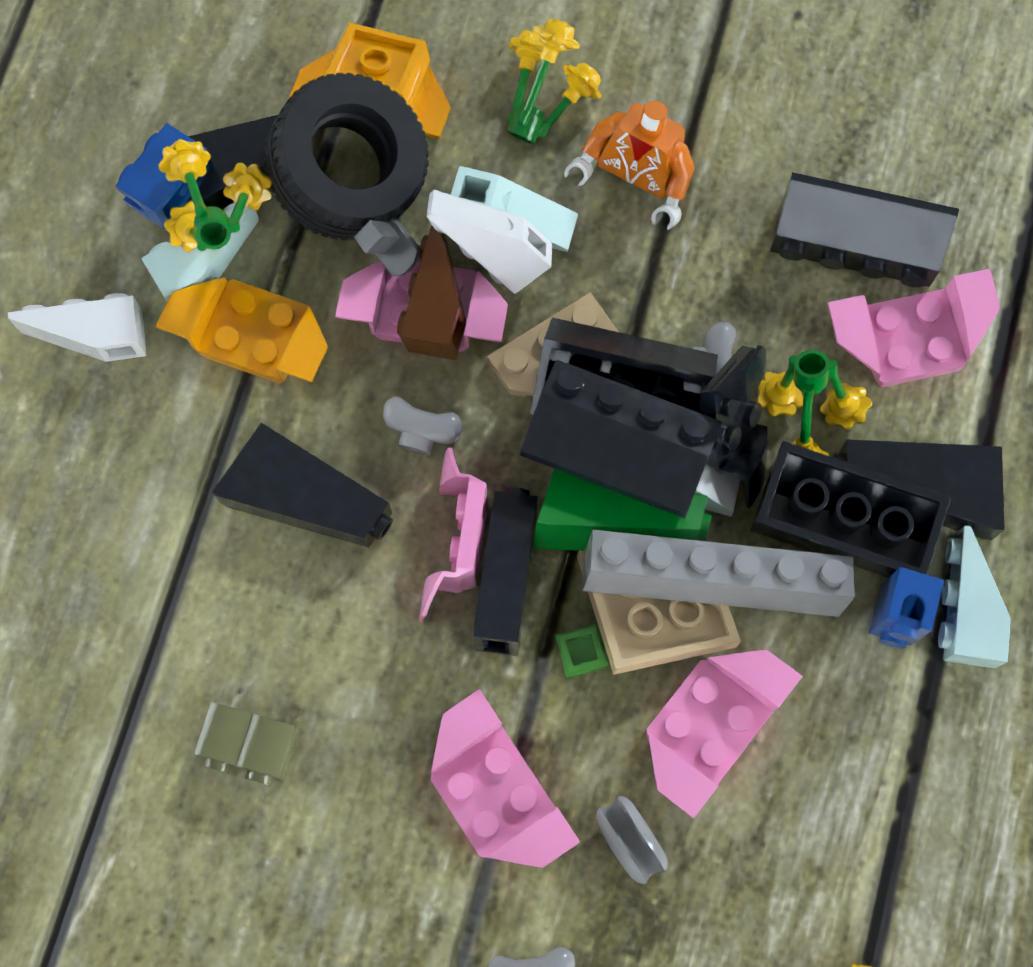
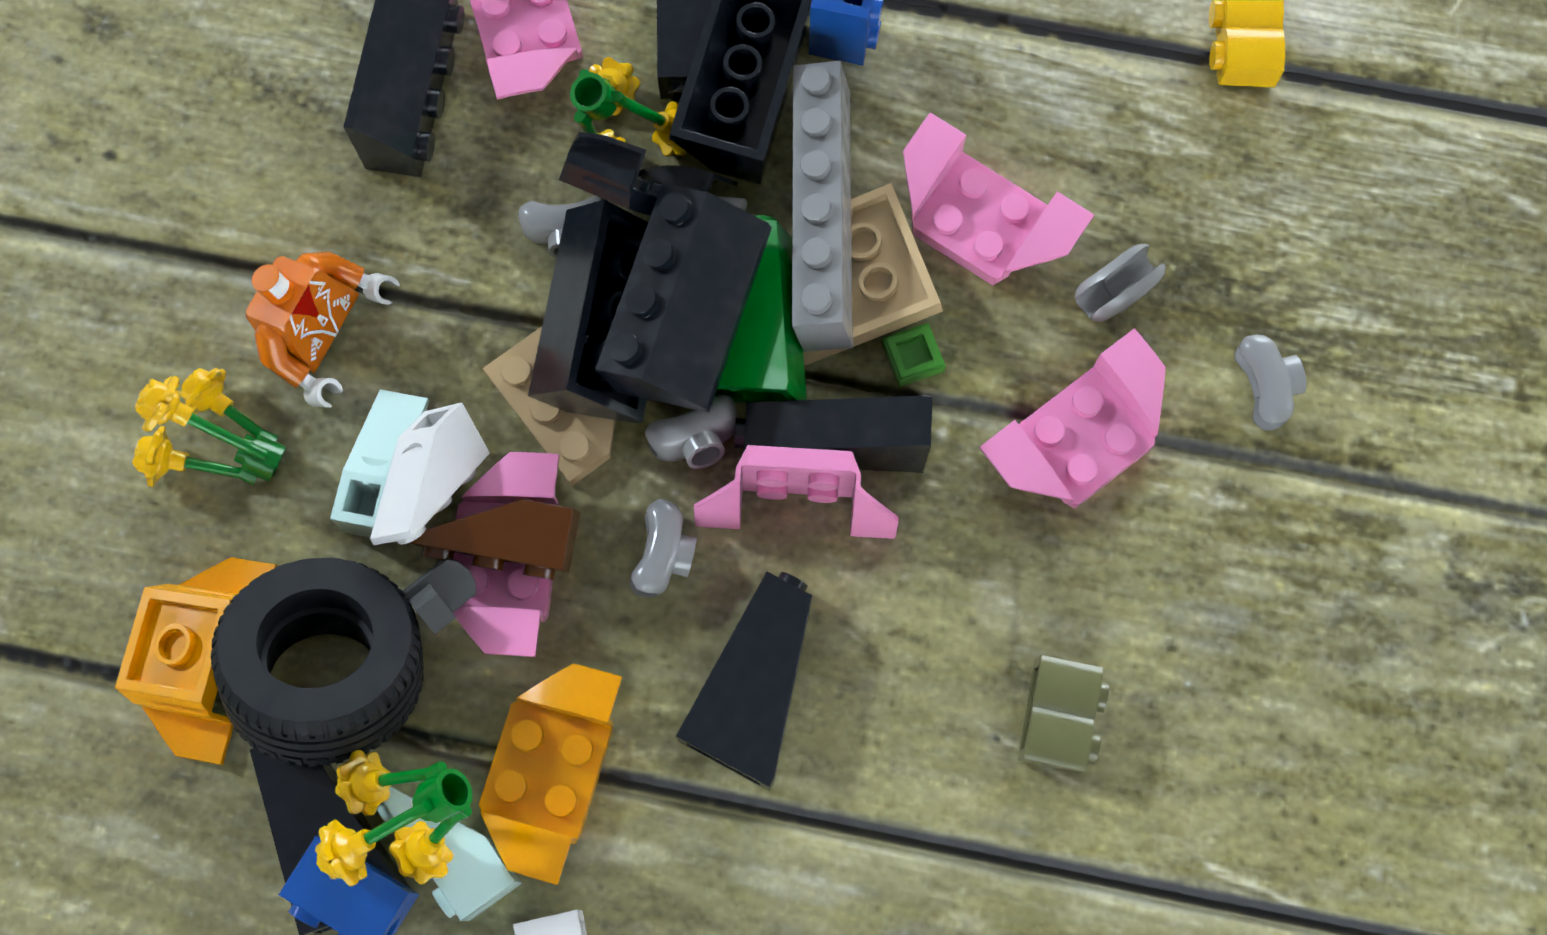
camera: 95 degrees left, 0 degrees up
none -> light grey piece [645,395,739,469]

